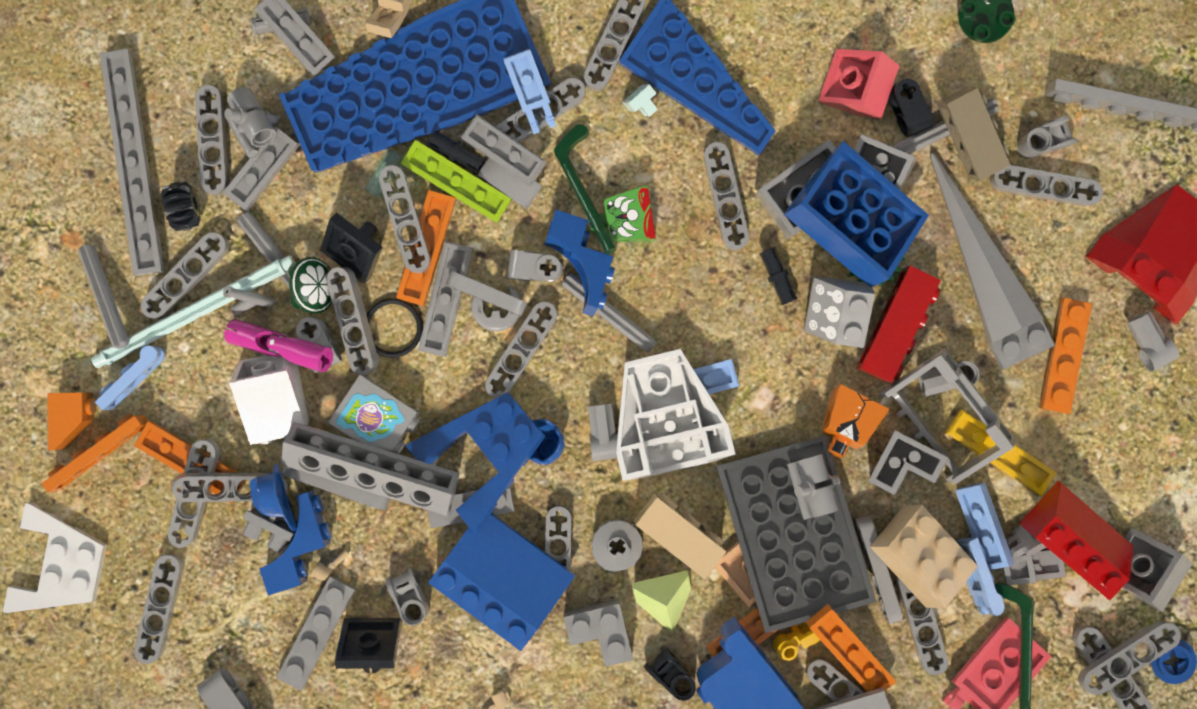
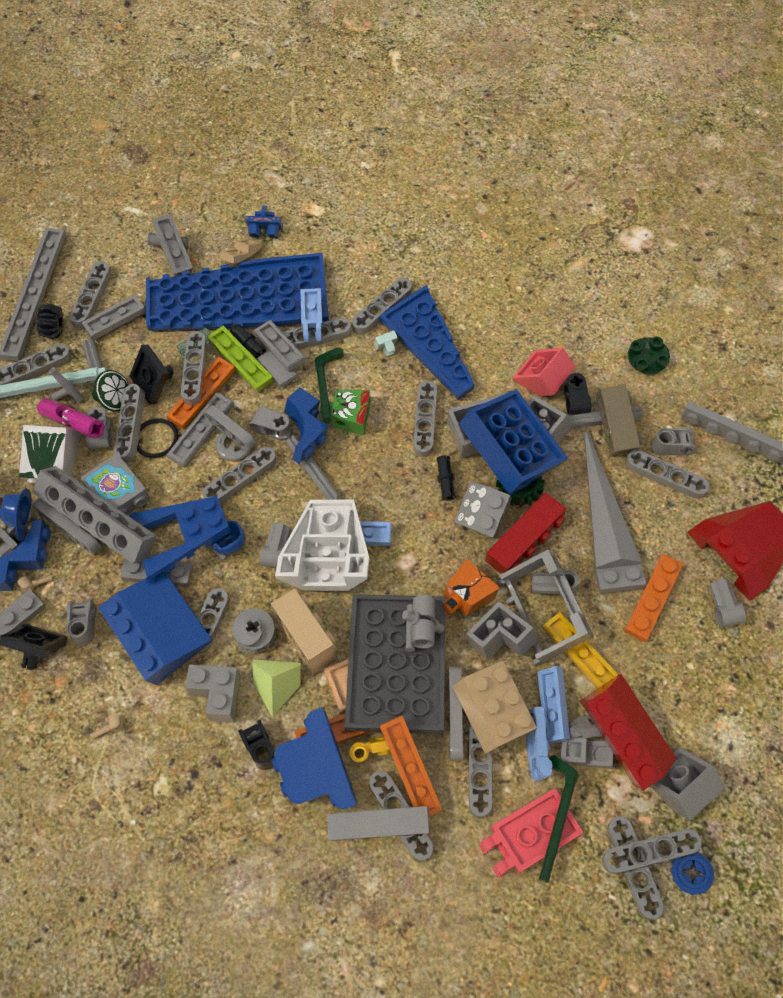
camera: 20 degrees right, 25 degrees down
light grey pin [224,87,278,158] -> none

